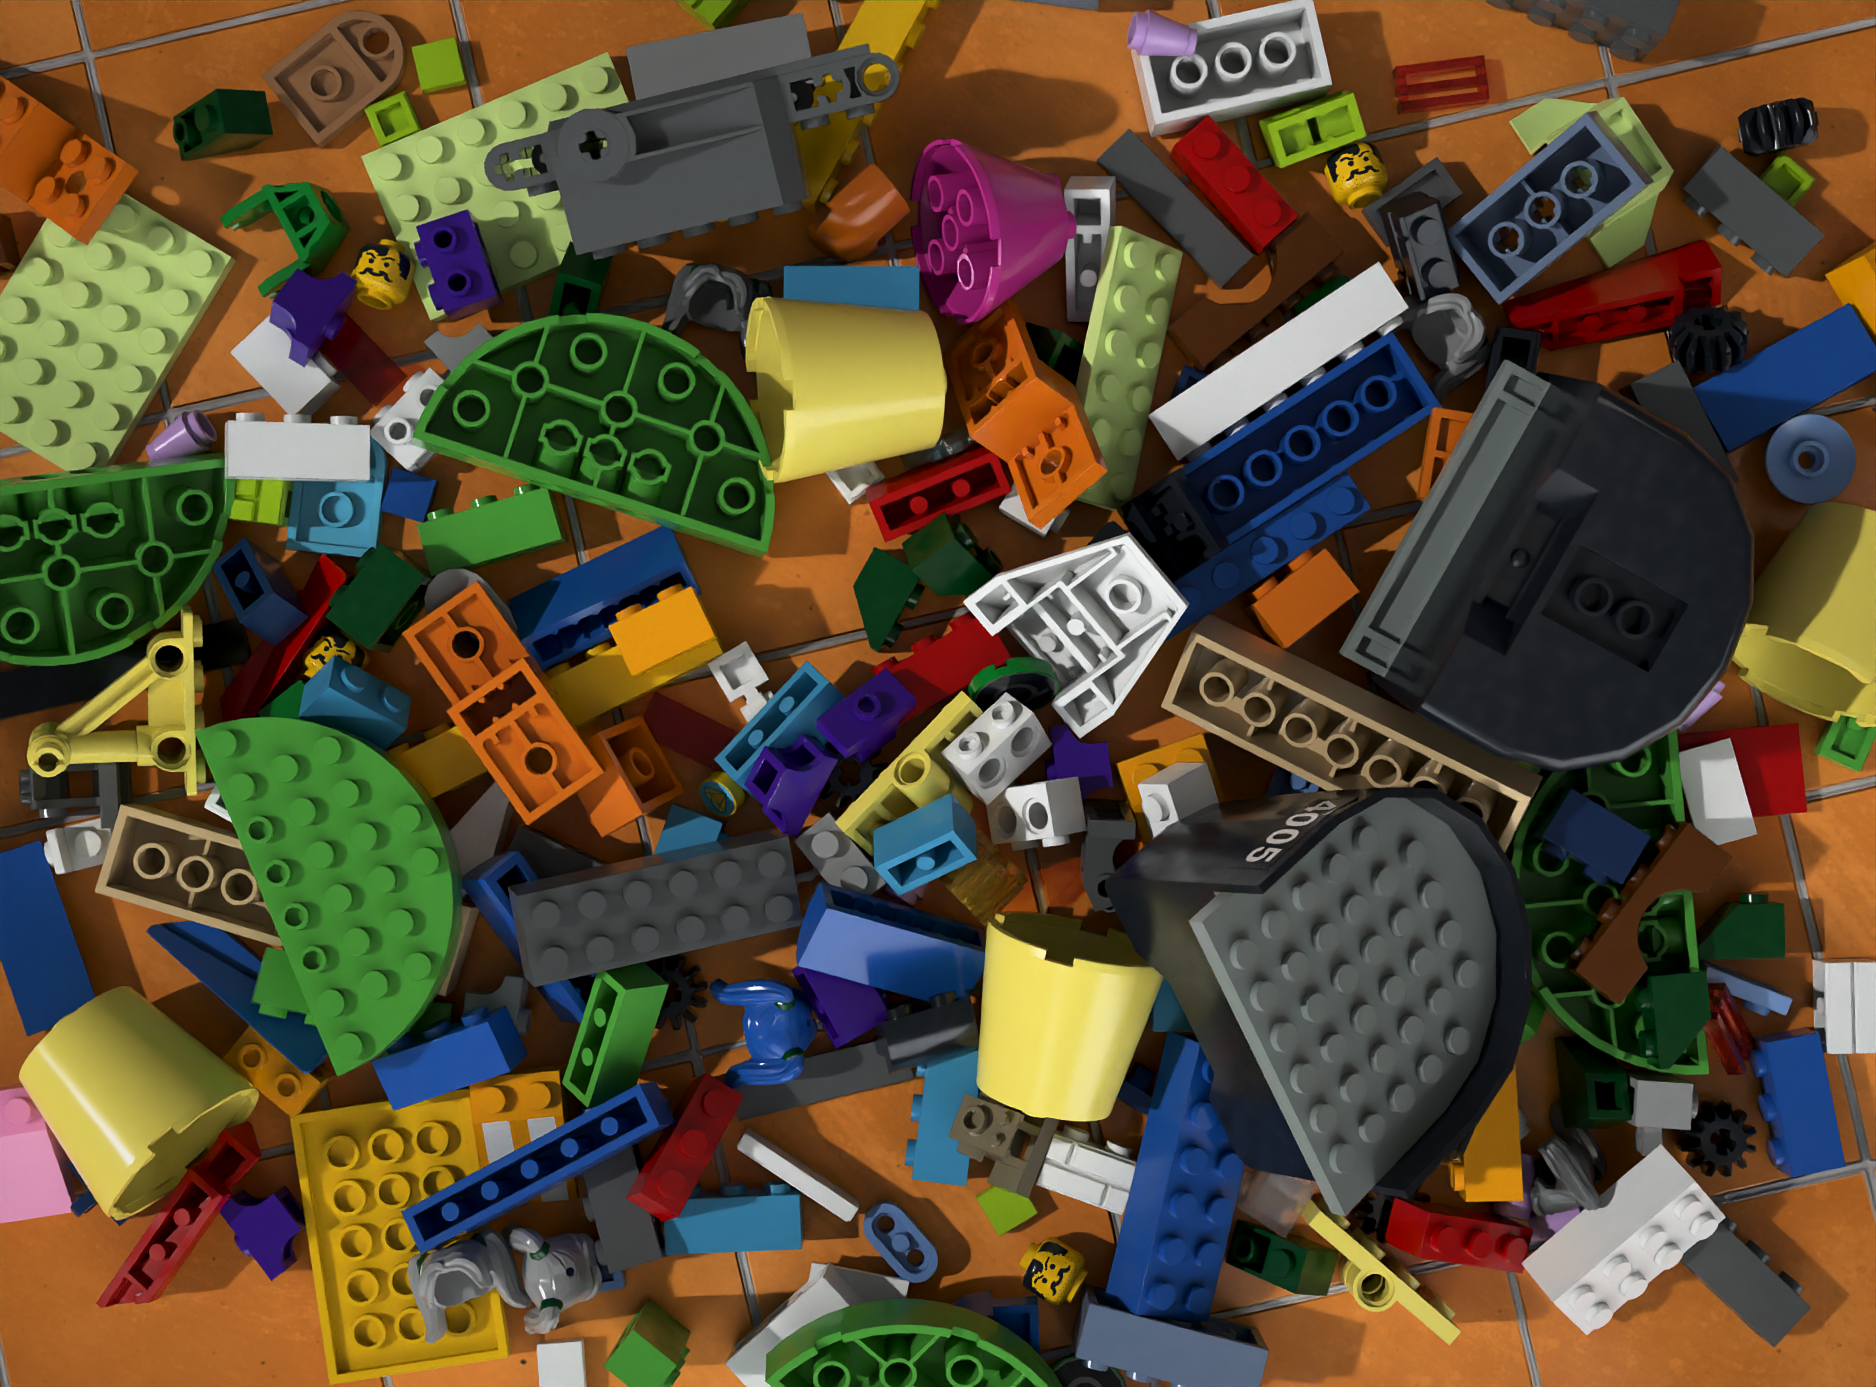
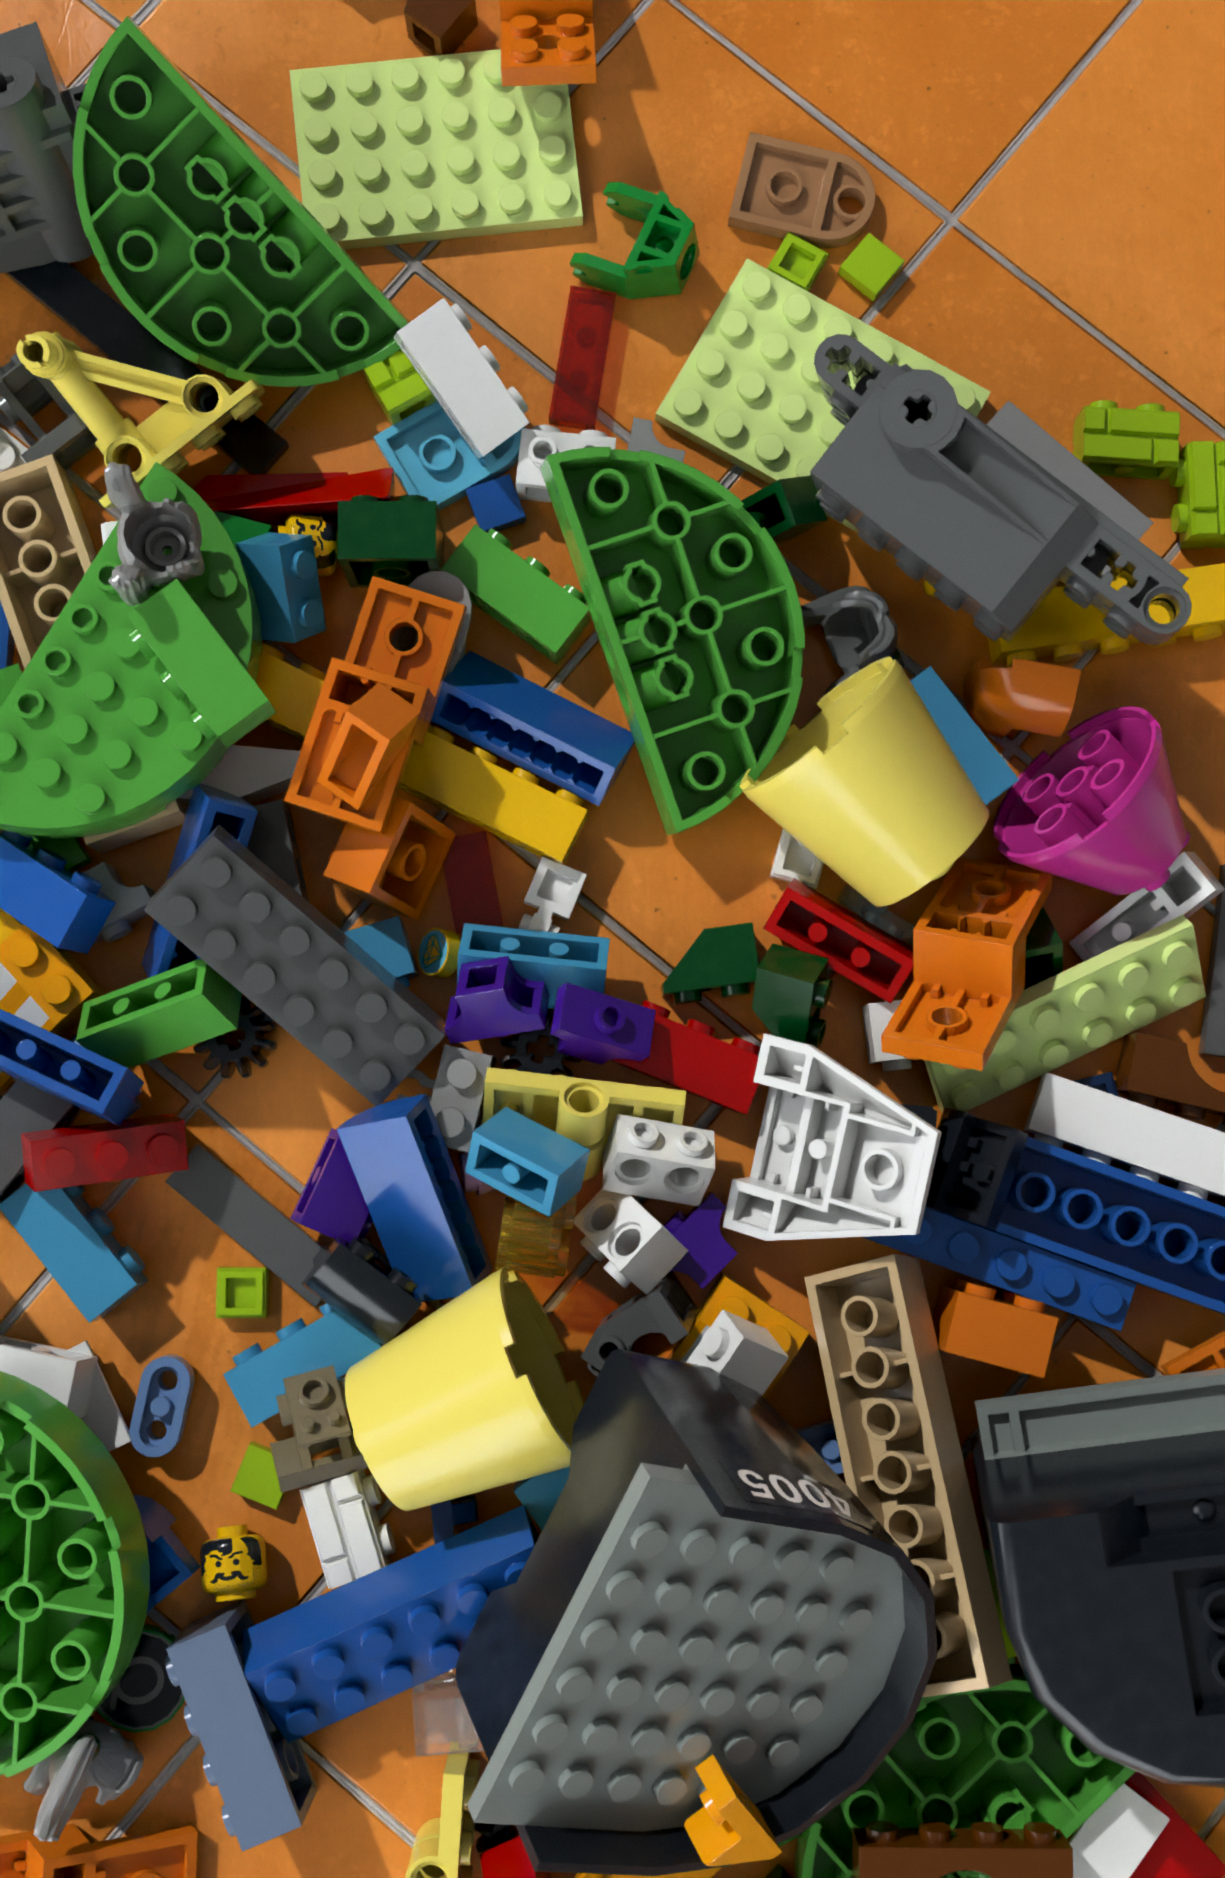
camera: 50 degrees right, 5 degrees down
lavender cone [146,410,217,460] -> none
dark green slope [173,89,273,161] -> none
dark blue brick [212,537,309,647] -> none
white brick [230,315,342,416] -> none
dark purple brick [269,268,357,368] -> none
yellow head [351,239,416,310] -> none
dark purple brick [414,209,504,320] -> none
light orange brick [608,583,719,677] -> none
blue hair [709,978,818,1089] -> none
white tile [737,1127,860,1222] -> none
tile [968,657,1059,712] -> none
dark green slope [1226,1220,1339,1296] -> none
dark blue brick [1532,787,1651,886] -> none
none -> light grey hair [104,462,205,606]
none -> bright green brick [126,579,276,748]
none -> lime tile [216,1267,269,1318]
none -> orange slope [317,682,421,810]
none -> light orange slope [684,1754,782,1867]

